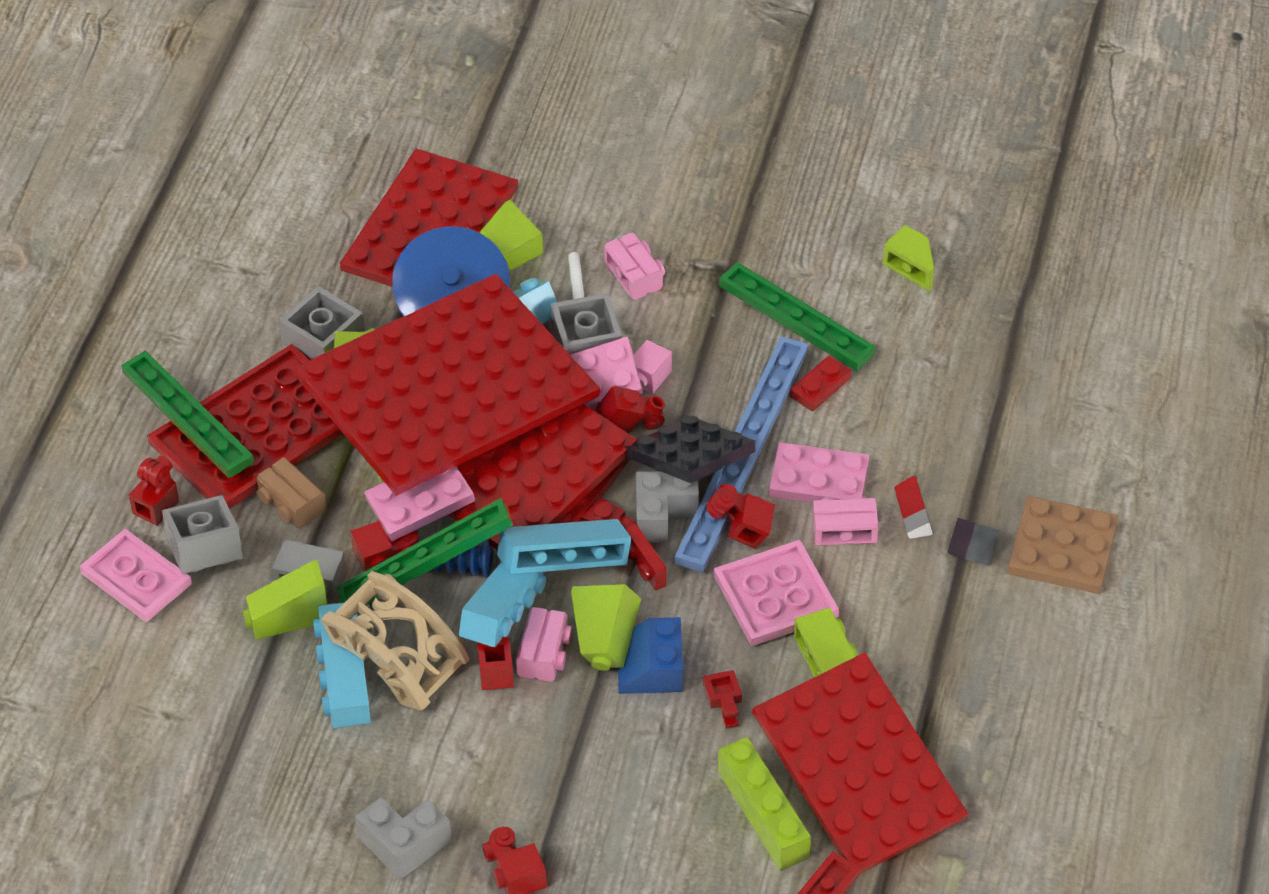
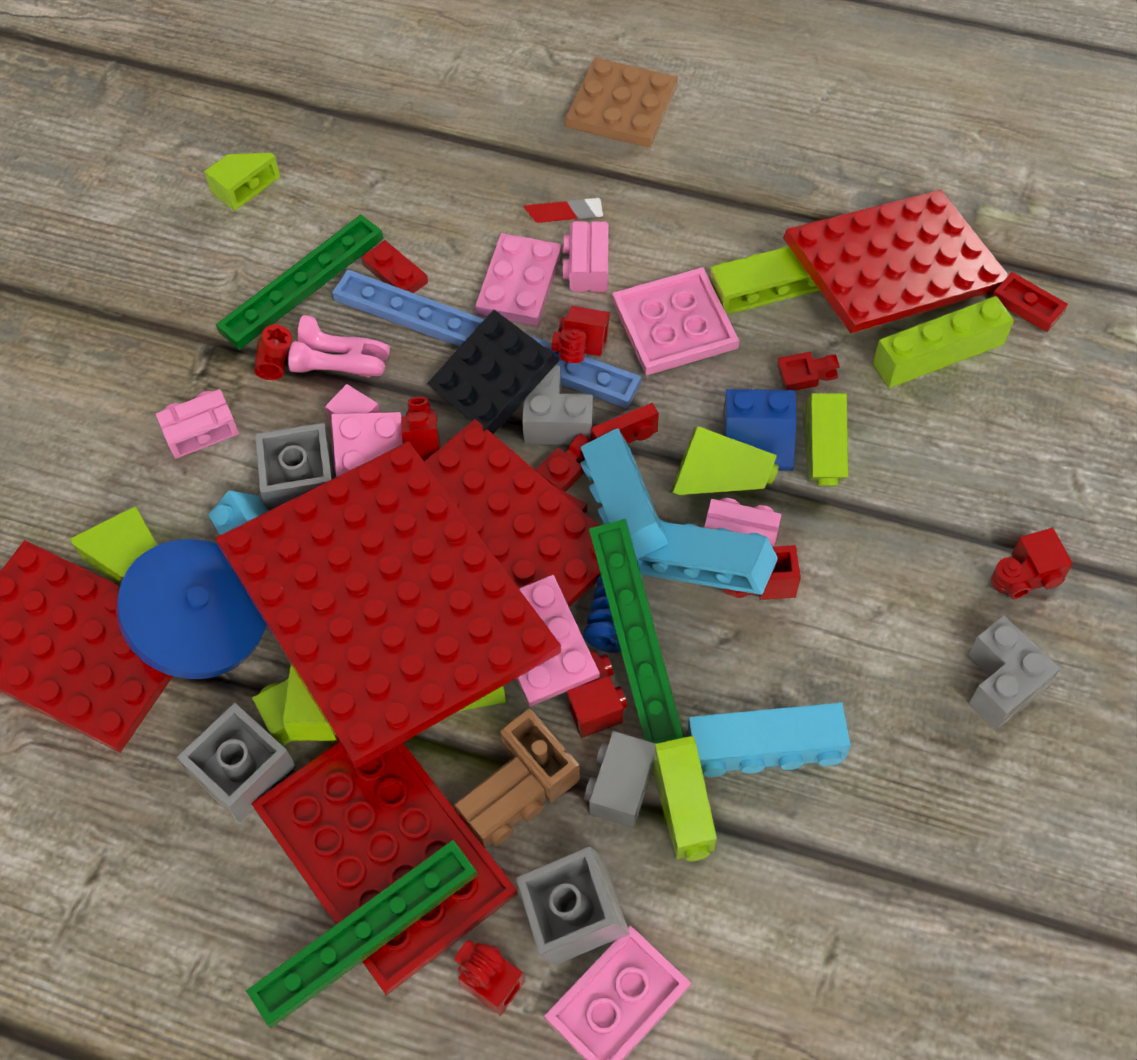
camera: 85 degrees left, 10 degrees up
tan fence [321,571,470,711] -> none
white bar [568,252,584,299] -> none
black panel [948,518,1000,566] -> none
none -> red piece [254,324,292,380]
none -> bright pink piece [288,315,390,378]
none -> medium nougat brick [500,709,580,803]
none -> lime slope [802,393,848,487]

